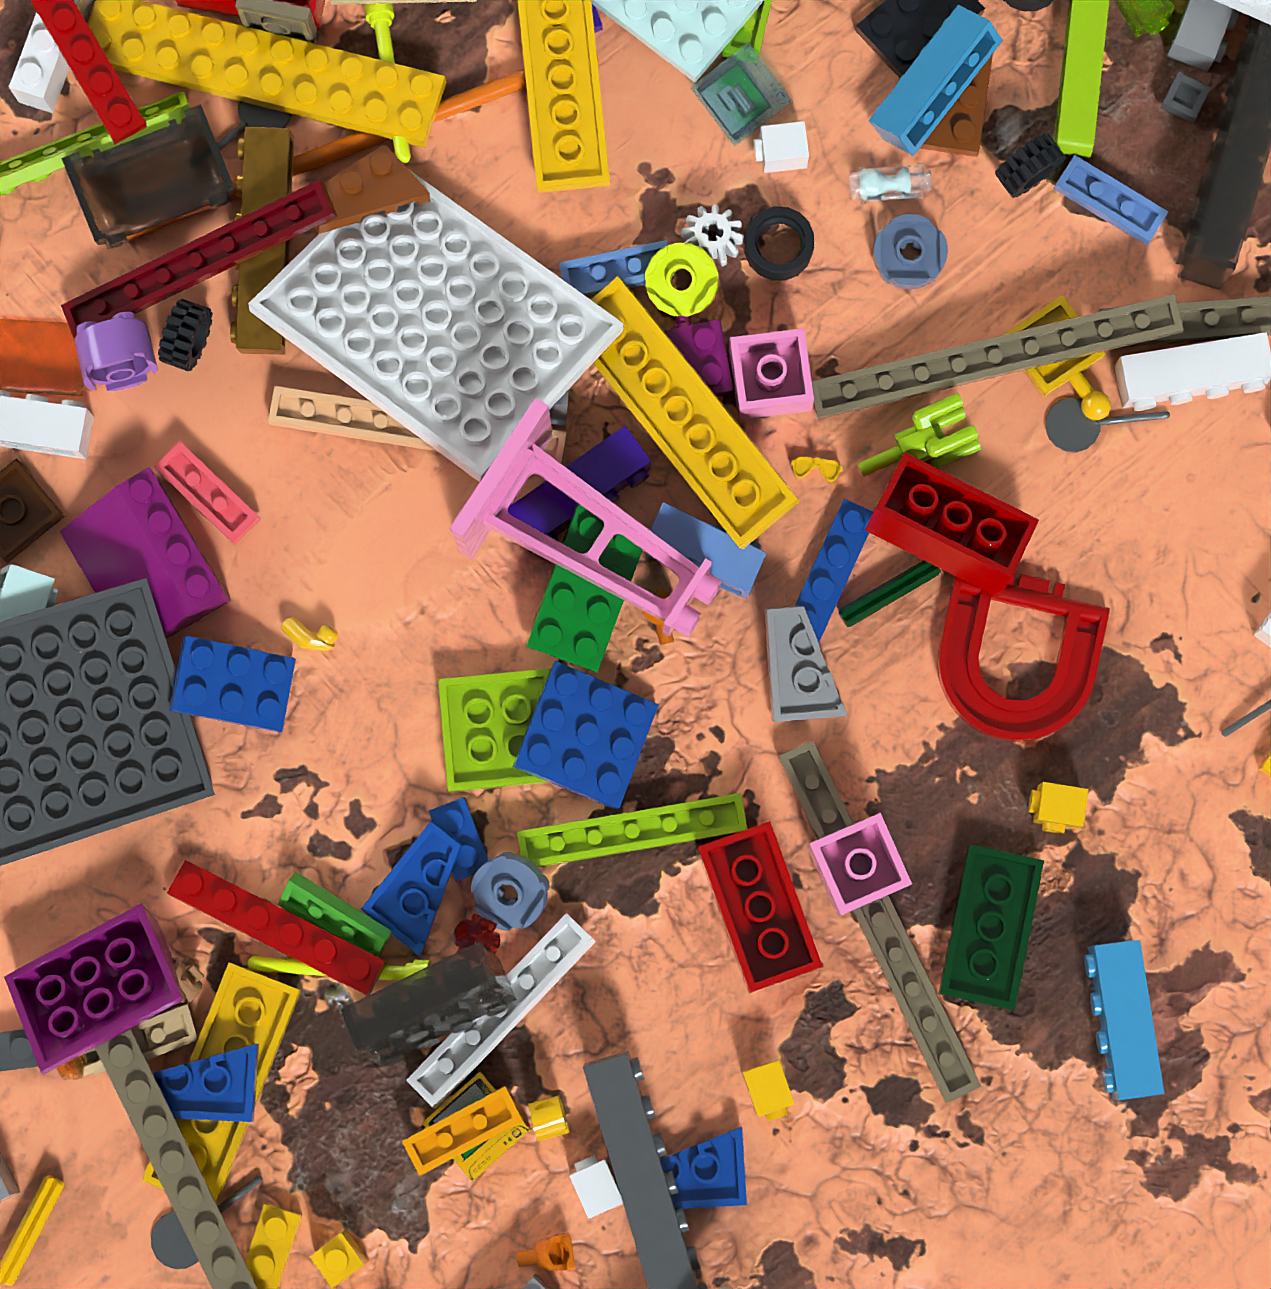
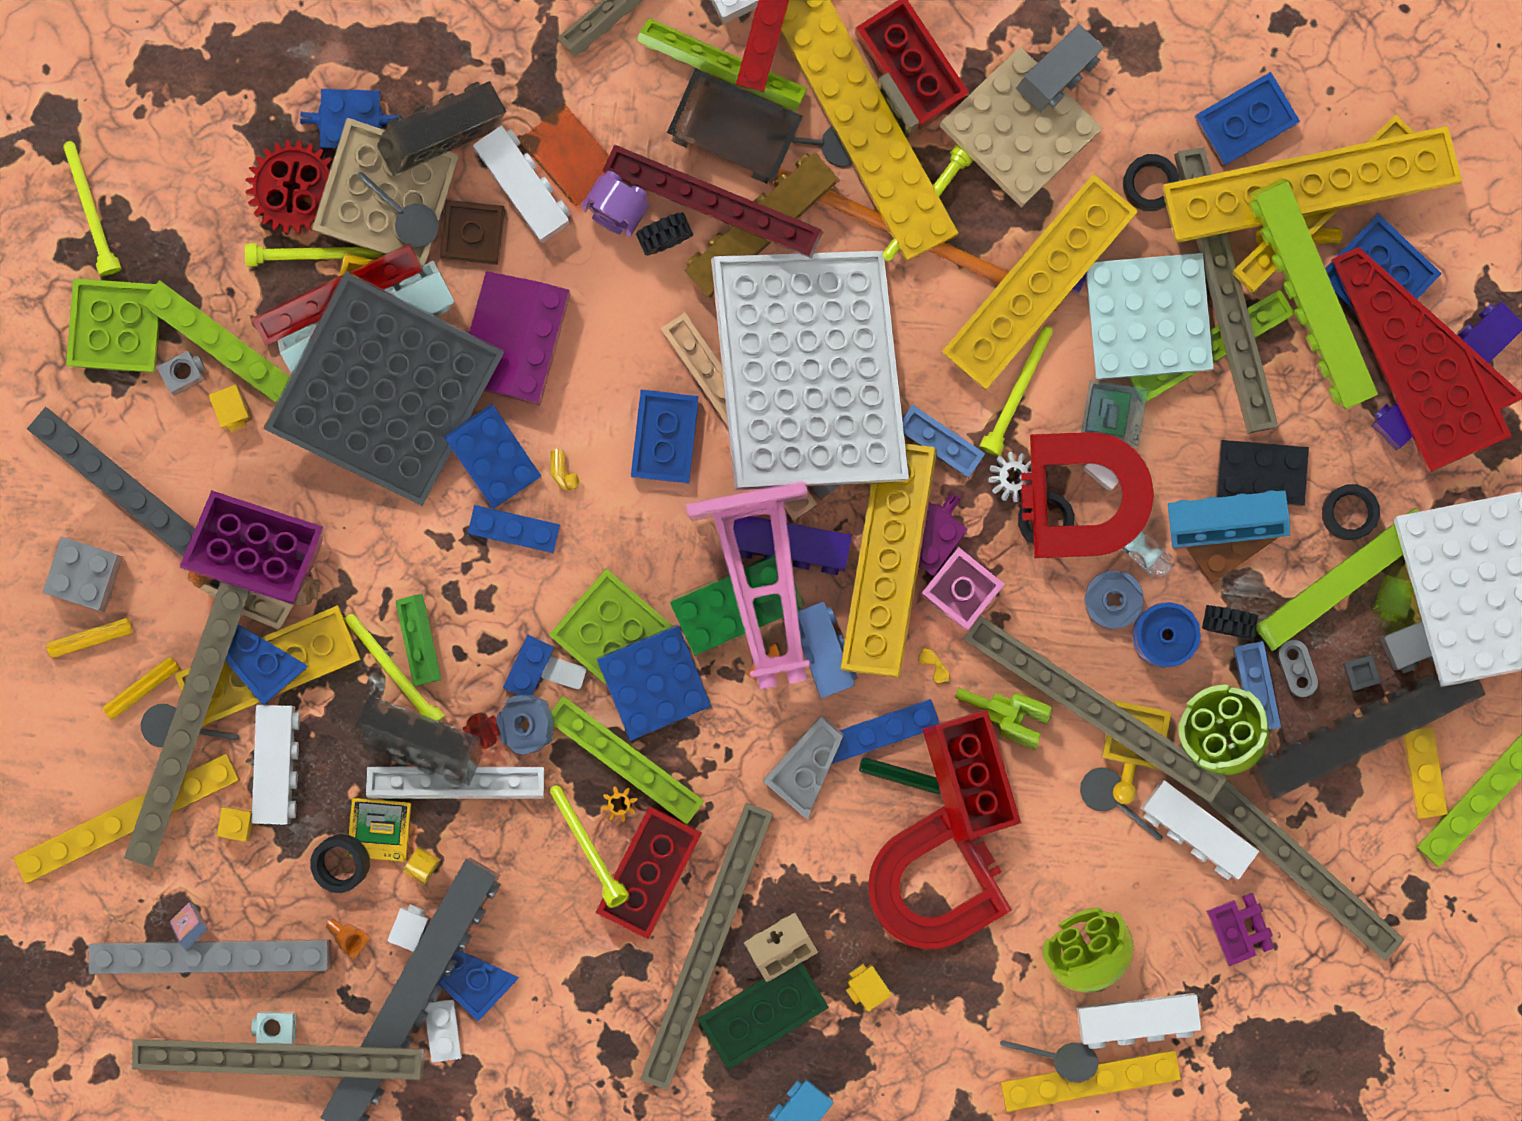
camera: 40 degrees right, 5 degrees up
coral plate [154,441,261,545] -> none
red plate [167,860,387,997] -> none
dark orange wing [314,144,430,234] -> none
blue wing [361,819,462,957] -> none
light orange plate [402,1086,524,1176] -> none
neon yellow tile [645,243,719,317] -> none
yellow brick [742,1060,795,1122] -> none
bright pink brick [807,813,912,917] -> none
none -> yellow axle [102,657,180,719]
none -> white brick [251,705,300,824]
none -> black tyre [310,834,370,893]
none -> white plate [425,999,462,1062]
none -> blue plate [468,505,560,554]
none -> white sticker [541,657,587,690]
none -> neon yellow piece [550,785,629,908]
none -> light orange gear [601,786,637,822]
none -> blue plate [631,390,699,484]
none -> tan brick [744,913,818,982]
none -> neon yellow piece [979,326,1053,457]
none -> red piece [1021,432,1154,558]
none -> lime cylinder [1043,908,1134,992]
none -> blue wheel [1132,602,1201,668]
none -> lime cylinder [1178,685,1270,776]
none -> light grey plate [1277,640,1318,697]

